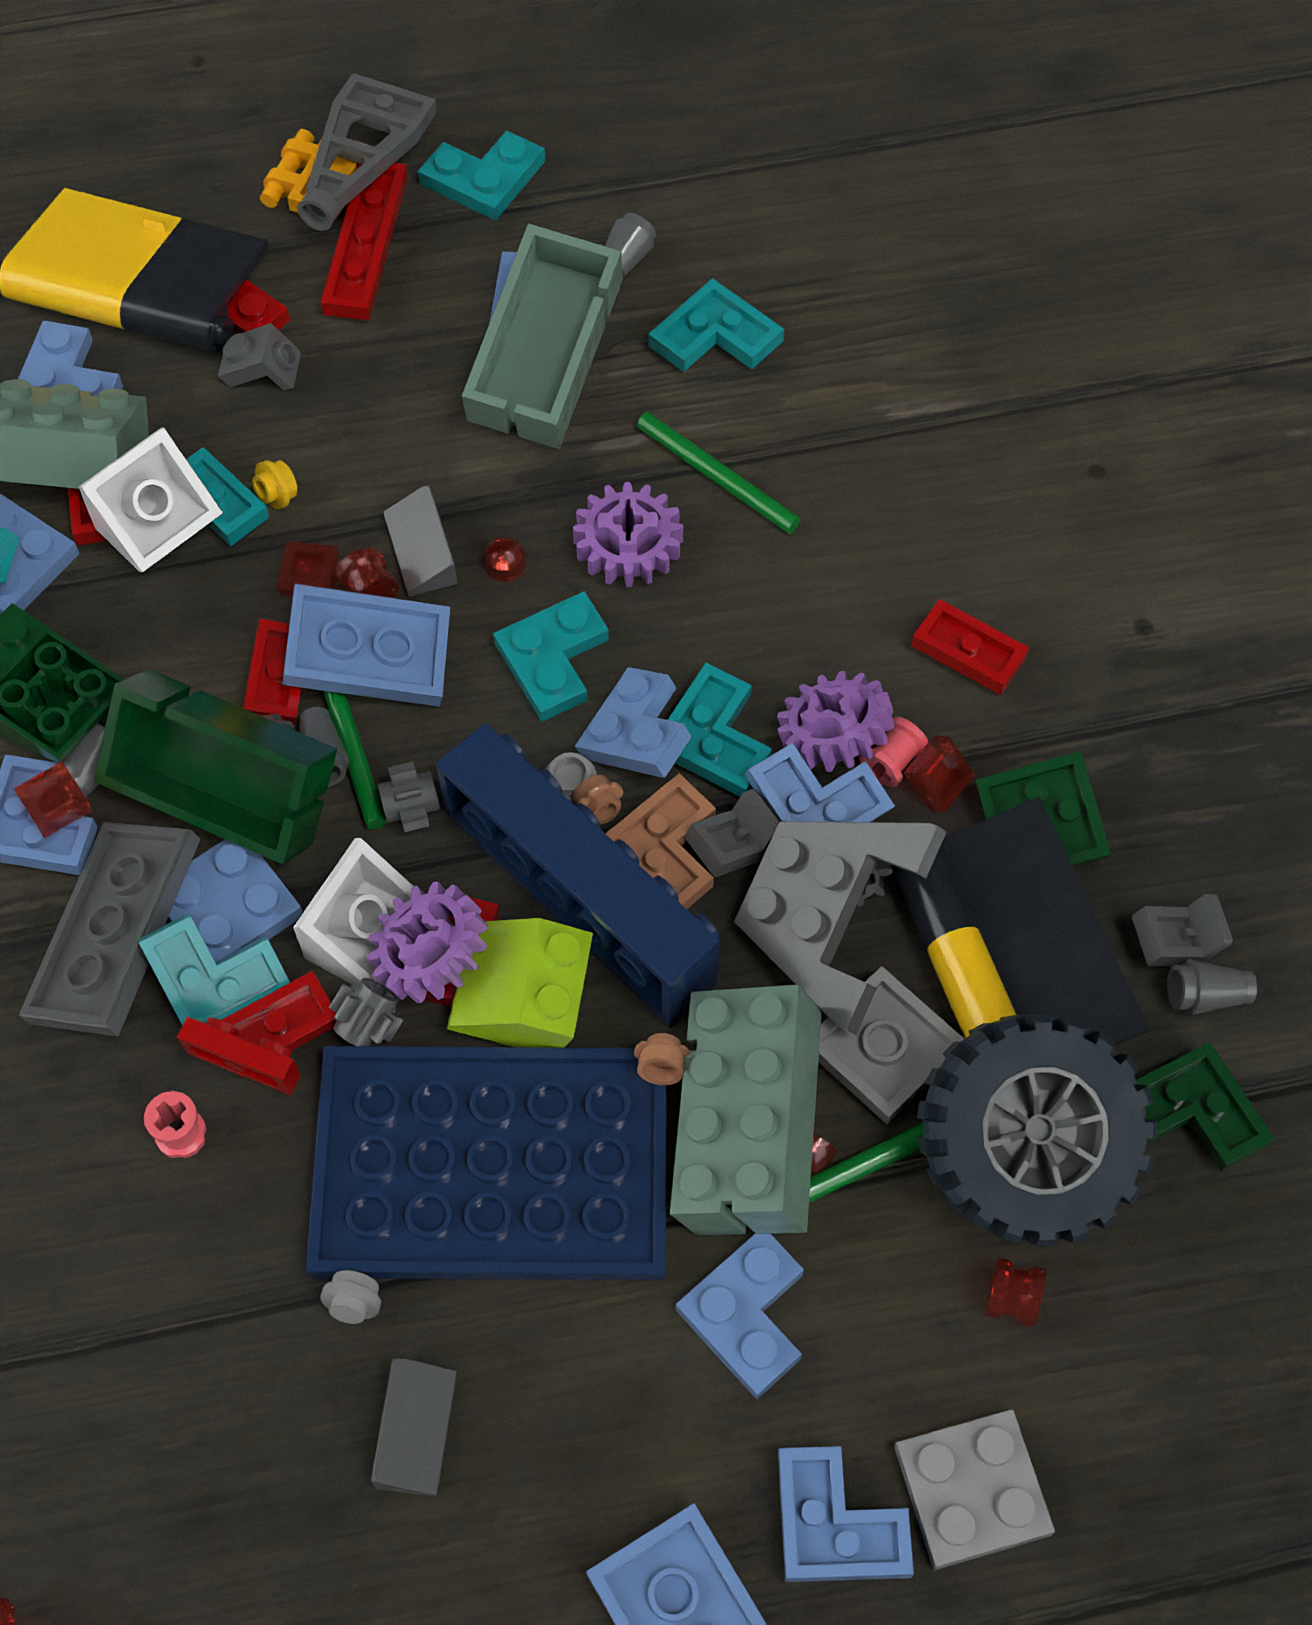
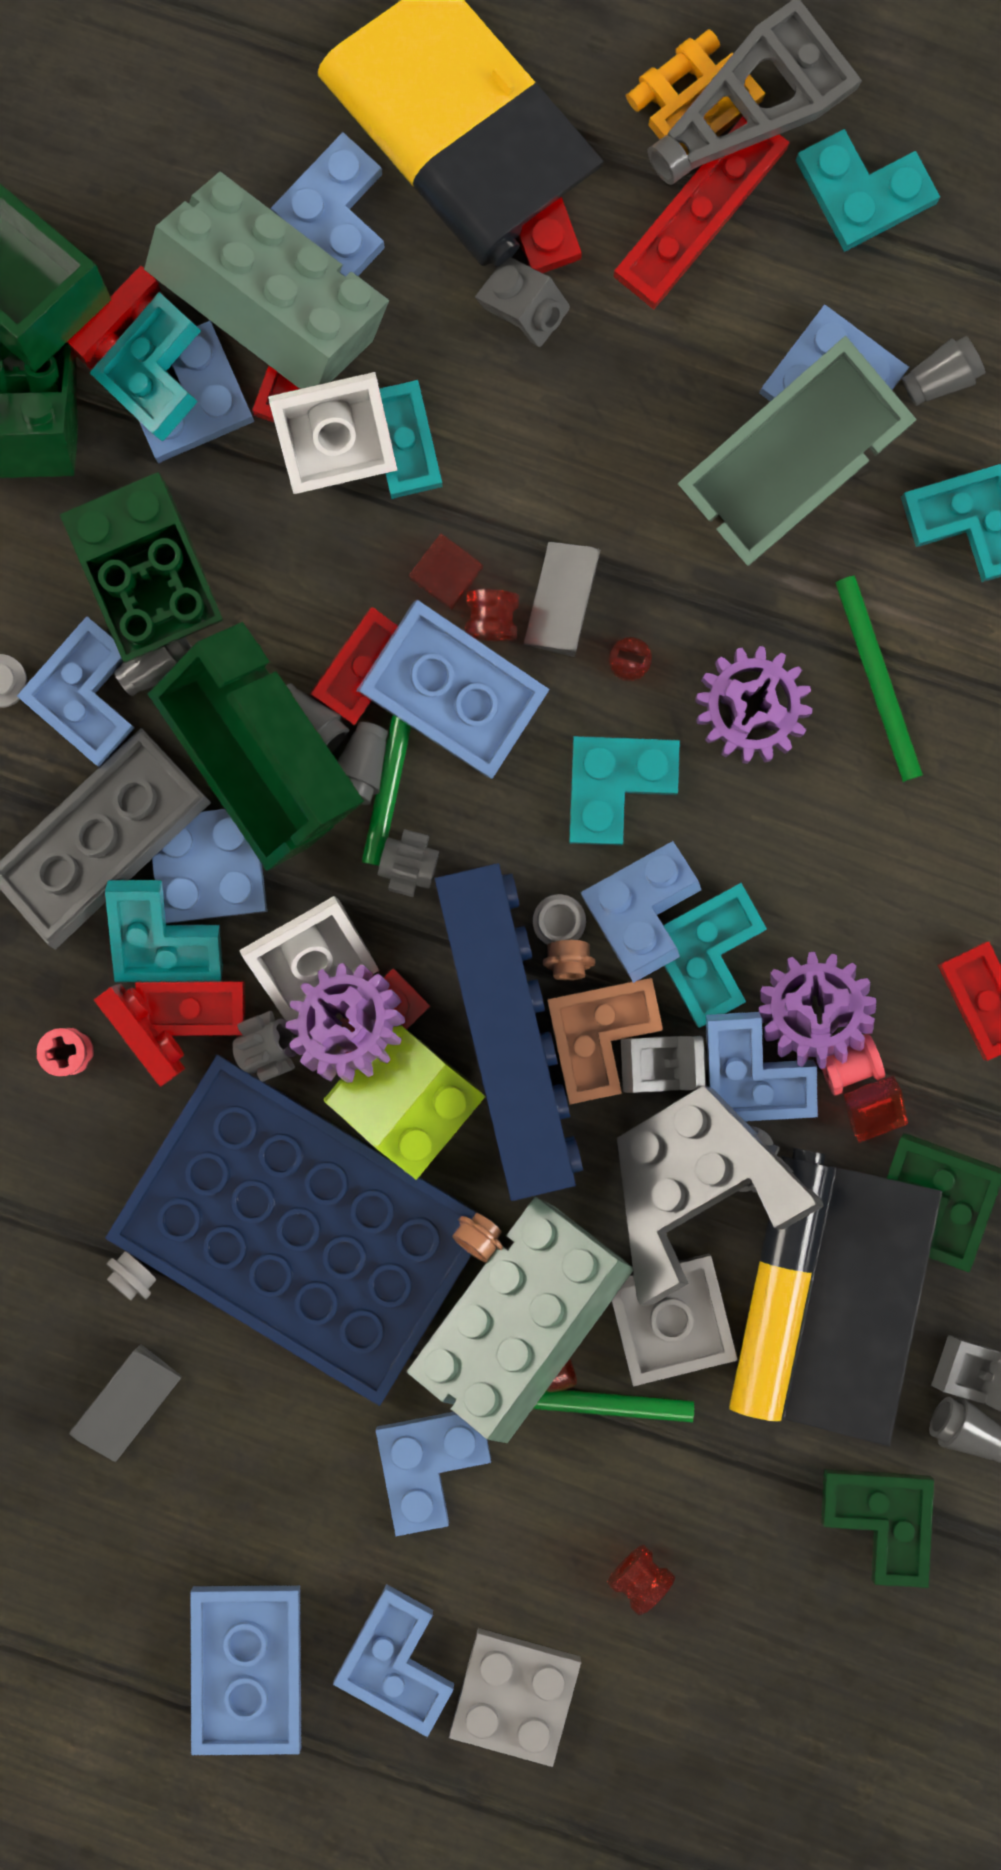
camera: 30 degrees right, 25 degrees up
clear red plate [13,761,93,839] -> none
yellow plate [252,460,298,510] -> none
black wheel [917,1015,1157,1246] -> none

